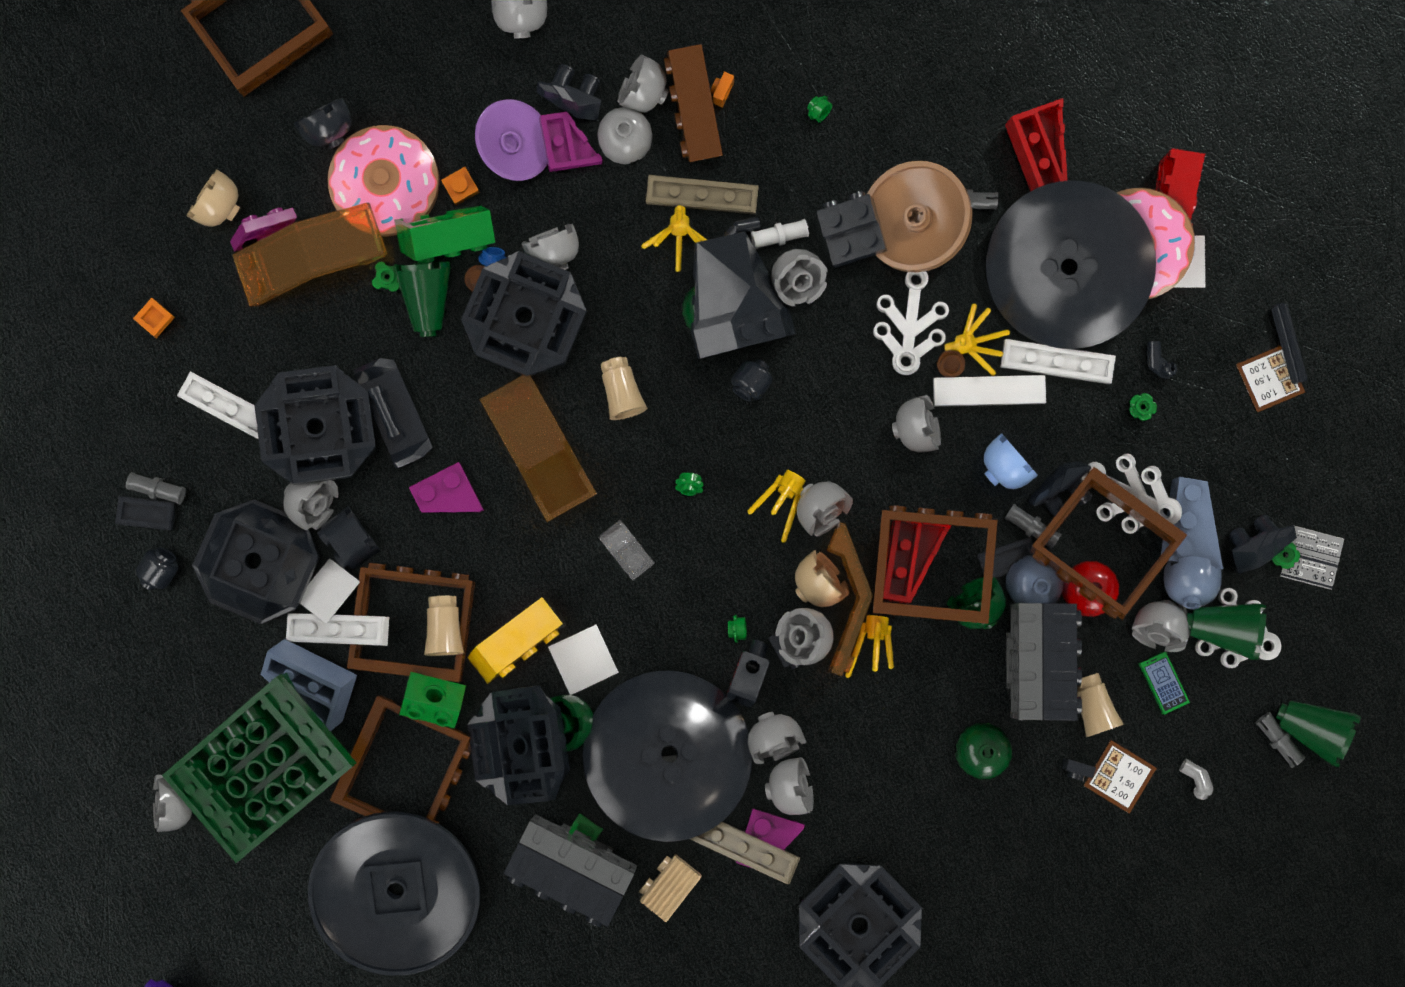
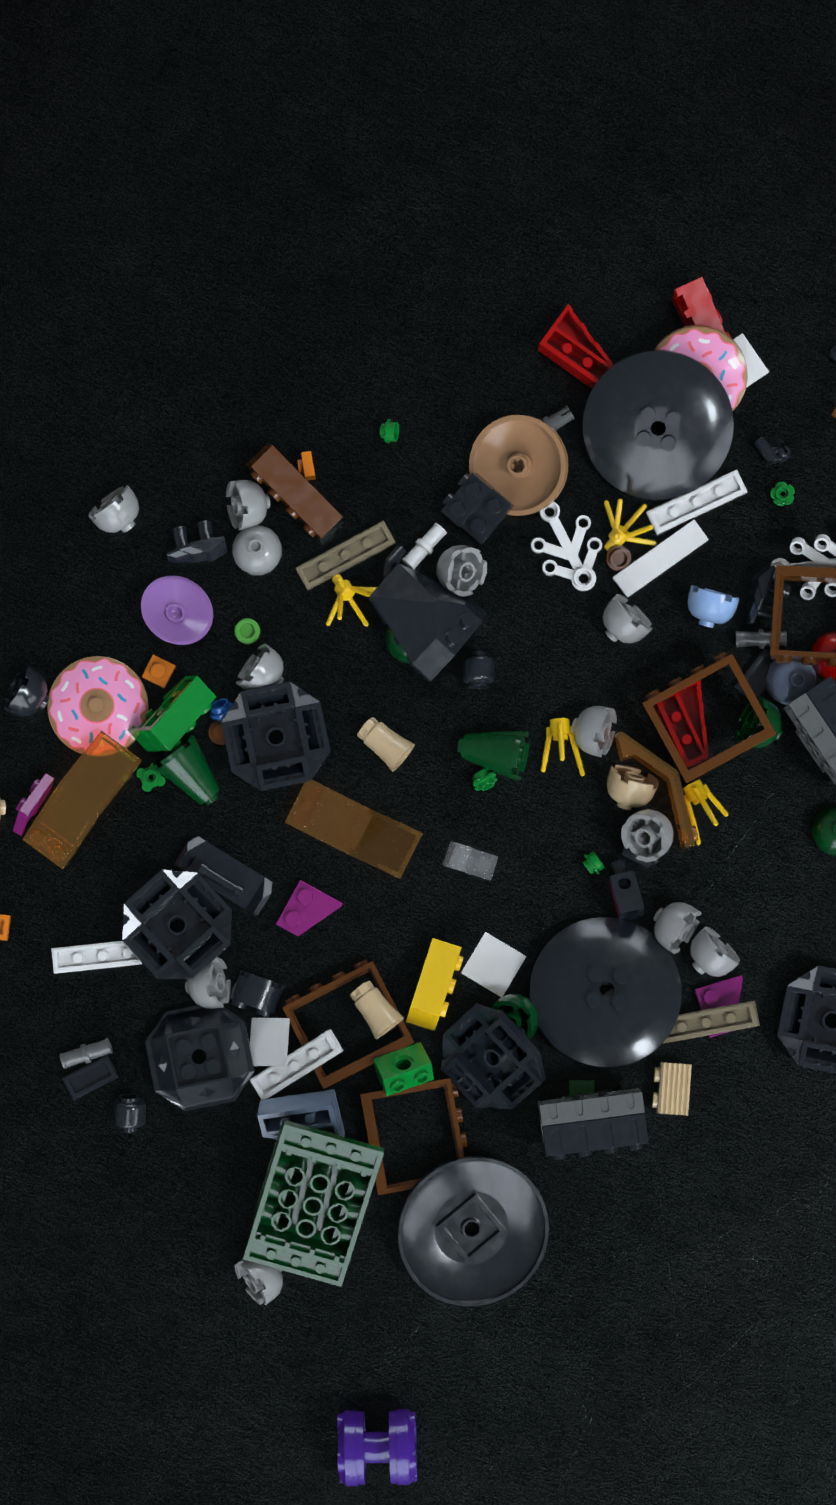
camera: 30 degrees left, 0 degrees up
magenta wing [539,112,602,172] -> none
none -> bright green tile [235,618,260,644]
none -> dark green cone [458,730,529,781]

